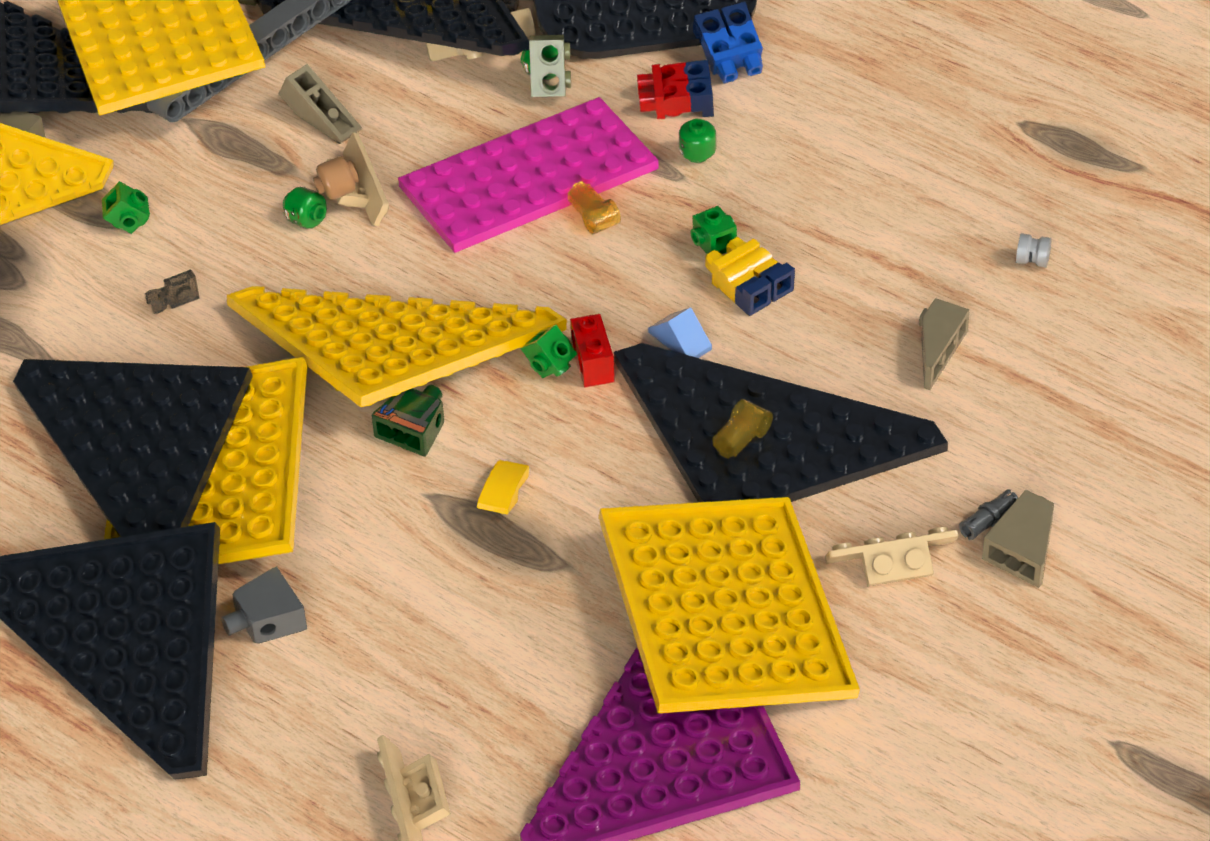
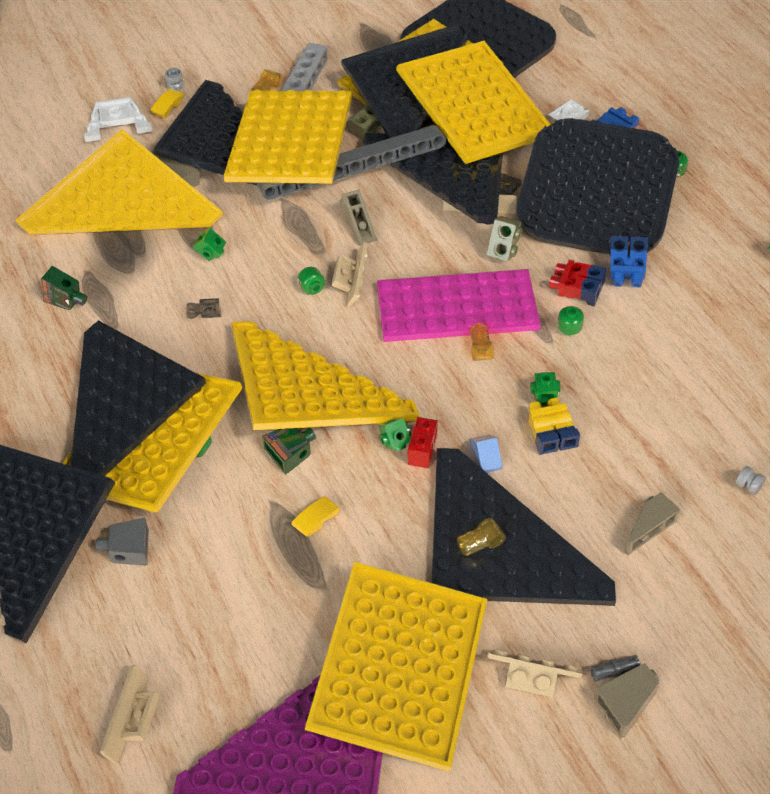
camera: 25 degrees right, 5 degrees up
medium nougat head [313,157,359,200] -> none

